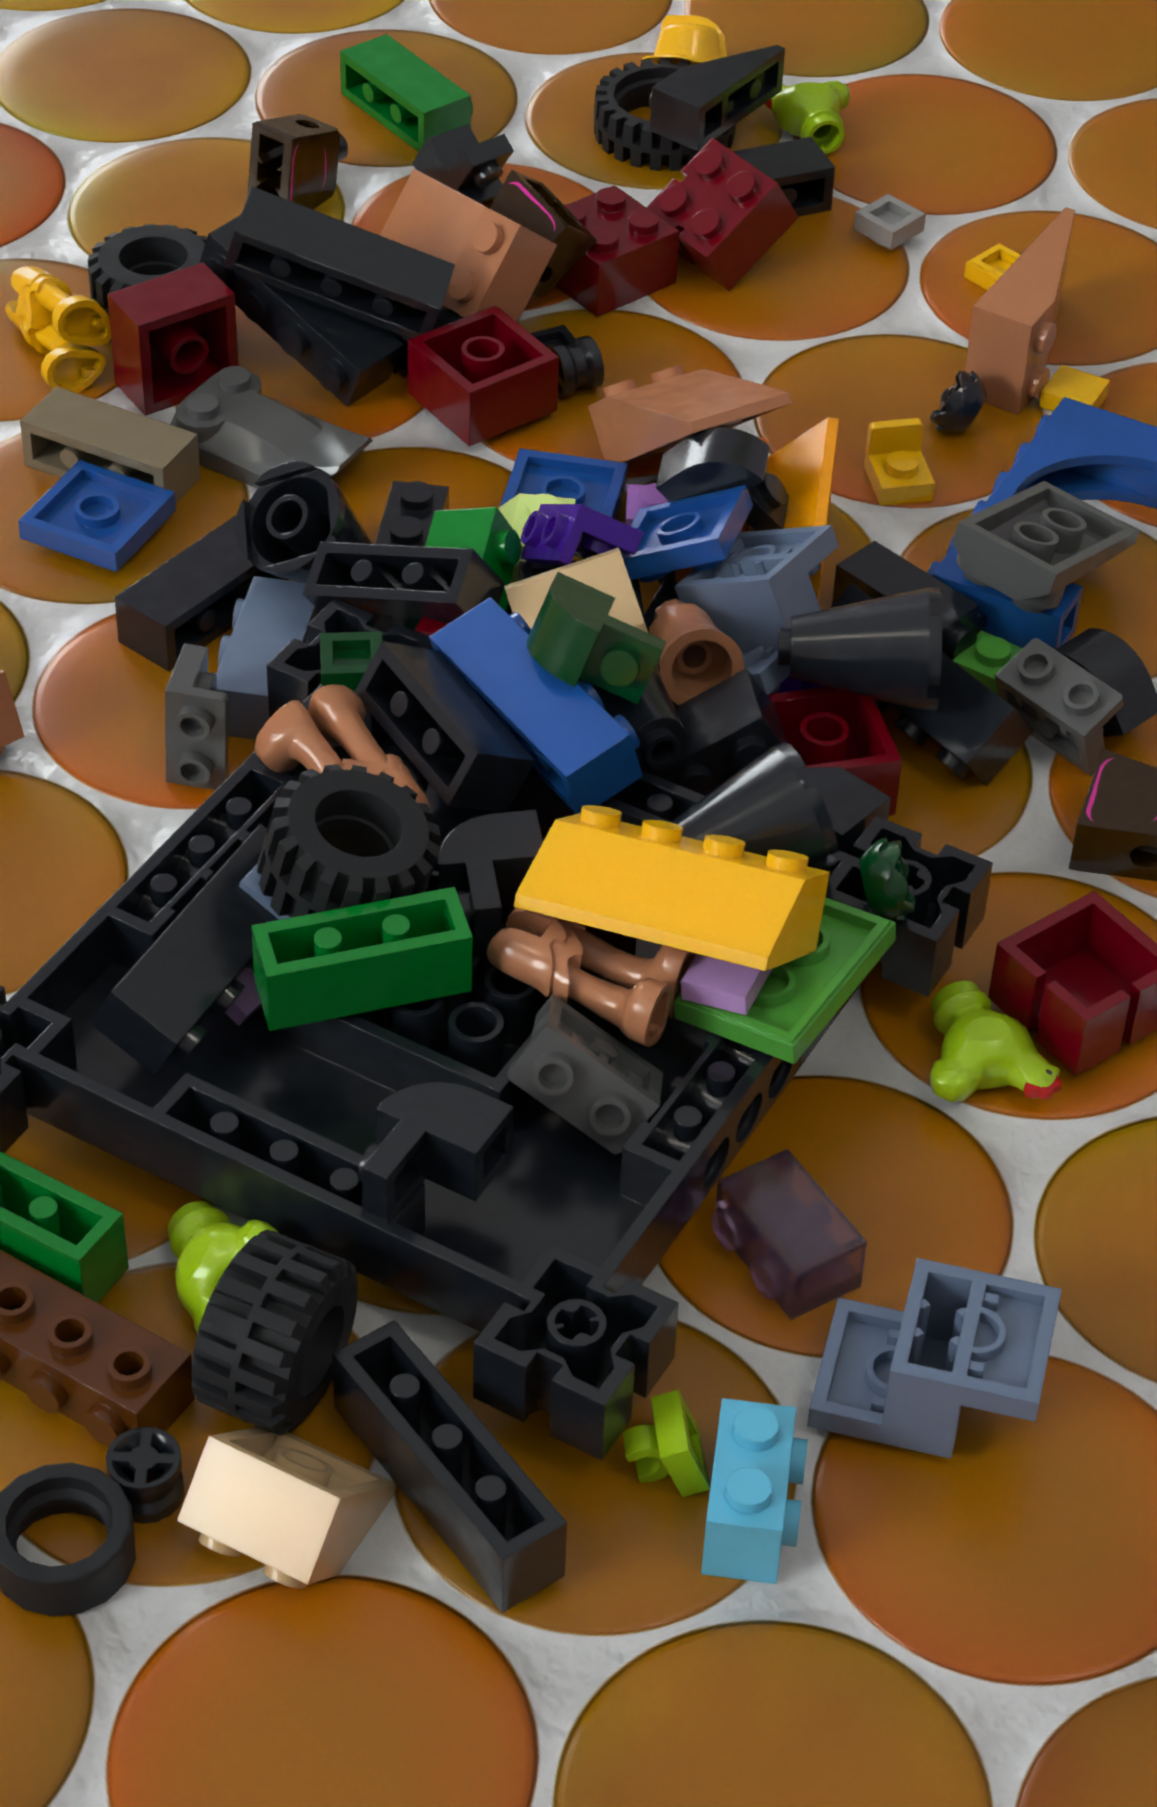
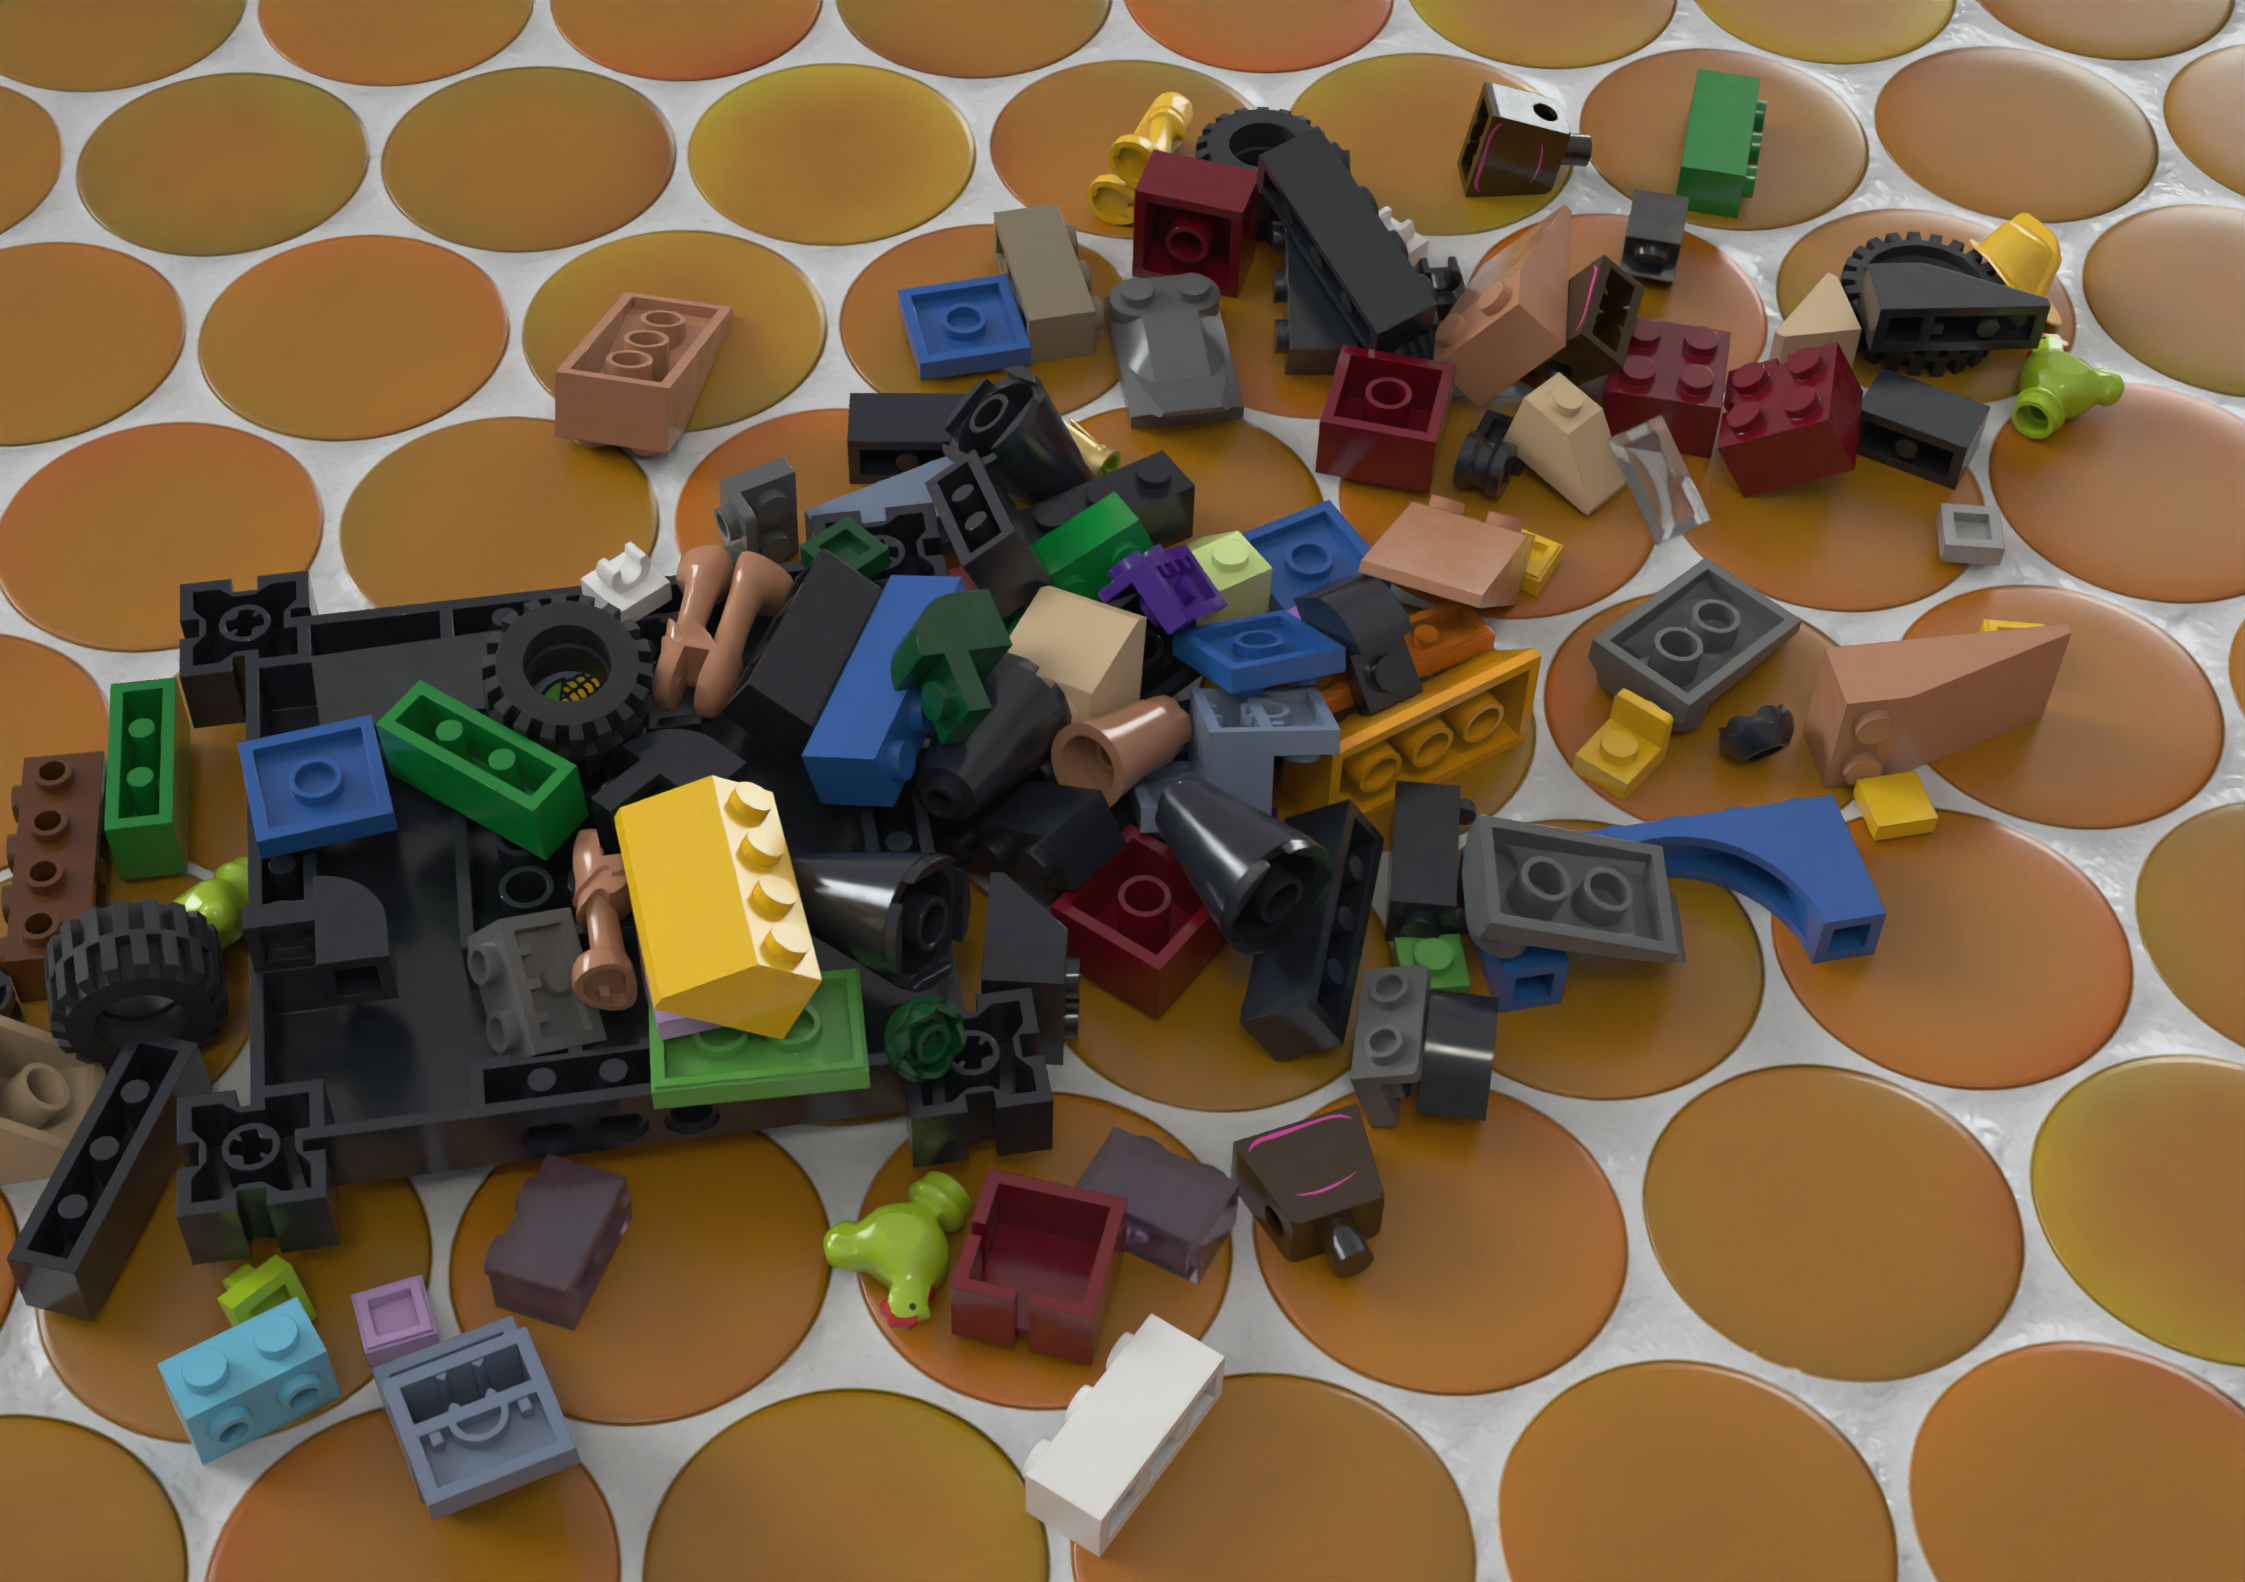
camera: 50 degrees right, 5 degrees up
none -> blue plate [237,715,398,859]
none -> lavender tile [350,1274,440,1367]
none -> white tile [580,541,672,622]
none -> brick [1075,1126,1240,1285]
none -> tan slope [1502,372,1626,517]
none -> dark grey slope [1588,557,1802,732]
none -> clear slope [1607,415,1711,546]
none -> tan slope [1769,273,1862,368]

